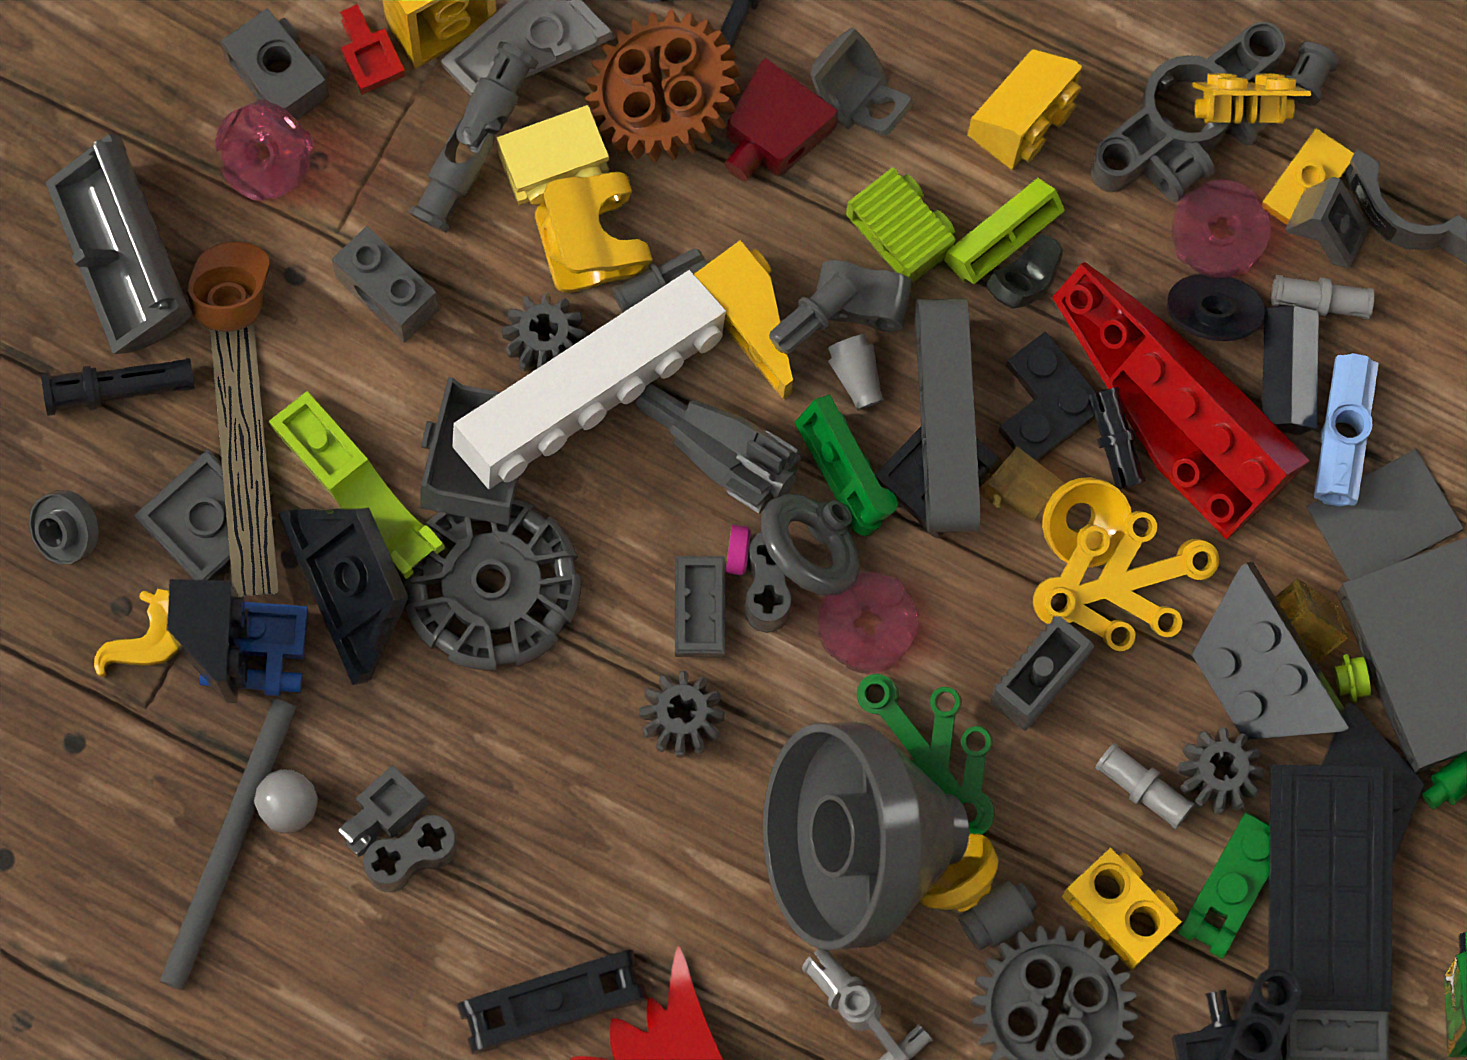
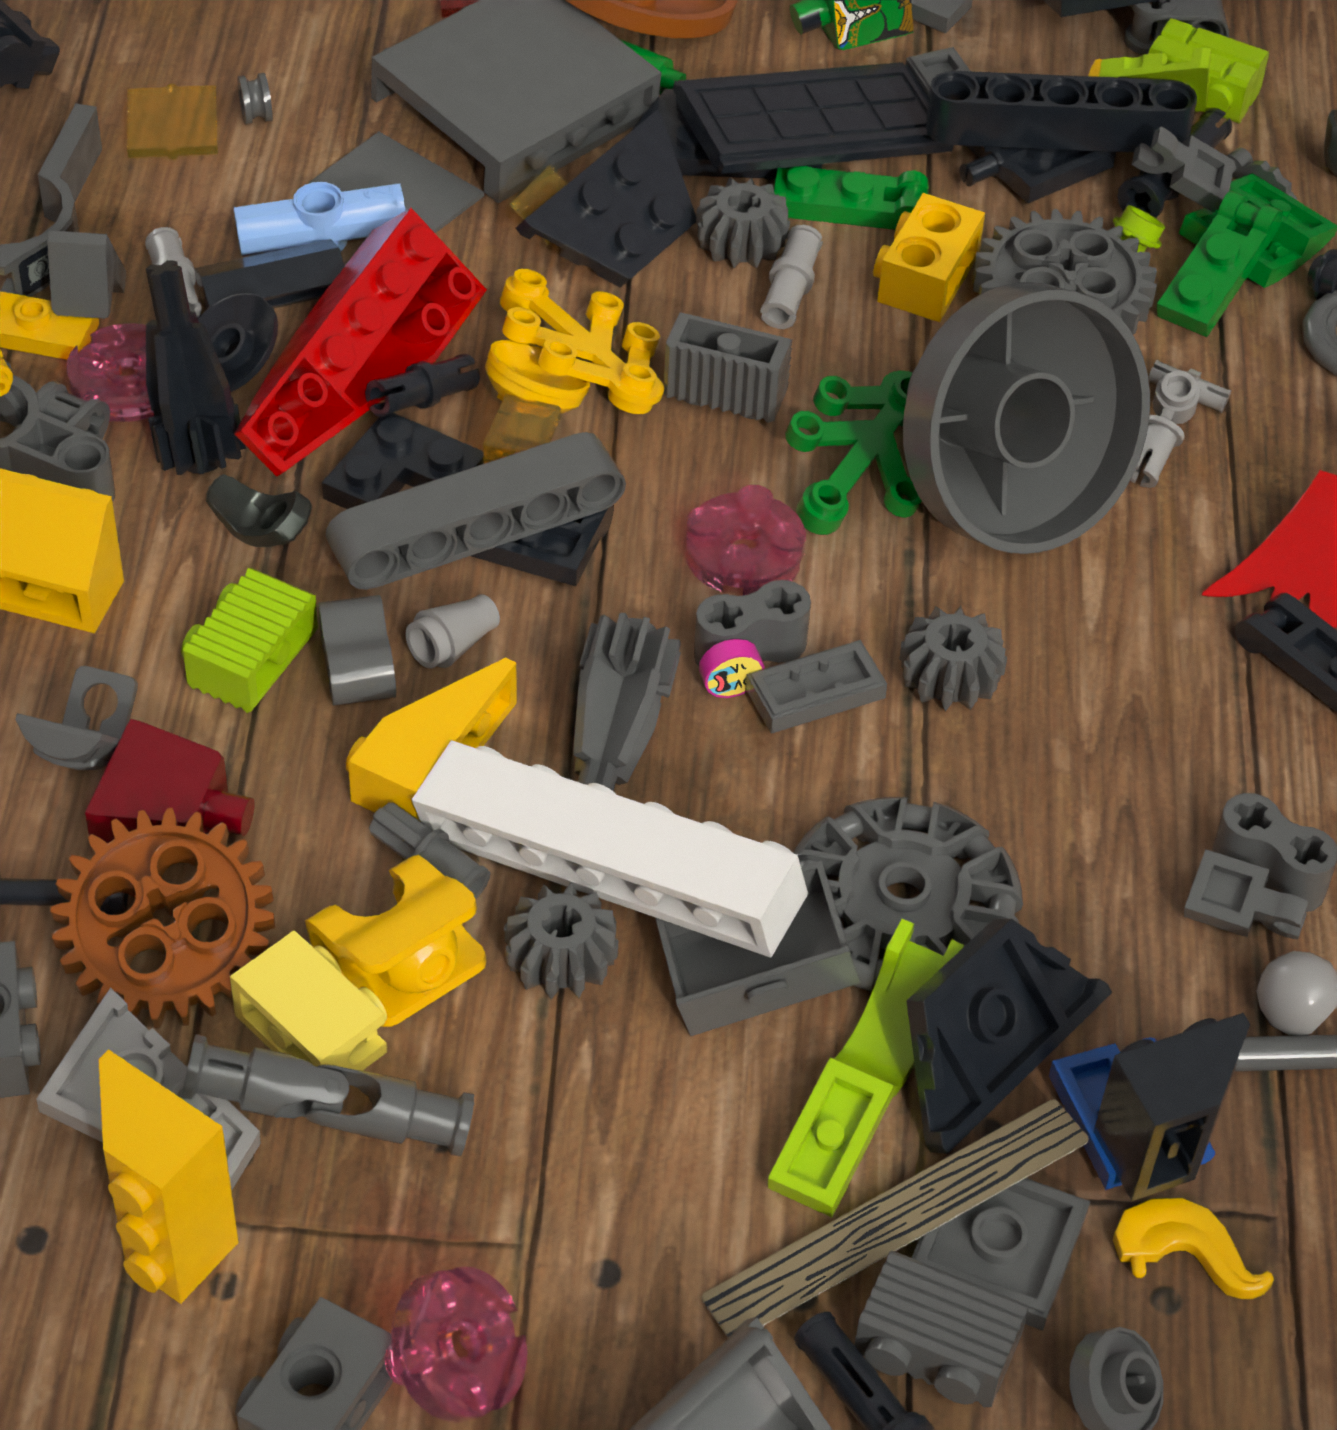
camera: 110 degrees left, 25 degrees down
dark orange cap [188,242,270,332] -> none
dark grey brick [332,226,439,343] -> none
red plate [340,4,405,95] -> none
dark grey piece [761,494,860,596] -> none
dark grey axle [769,272,858,354] -> none
green plate [794,394,898,536] -> none
lime piece [944,178,1065,284] -> none
lime plate [1334,654,1371,703] -> none
none -> black piece [146,260,246,475]
none -> dark grey brick [855,1250,1029,1408]

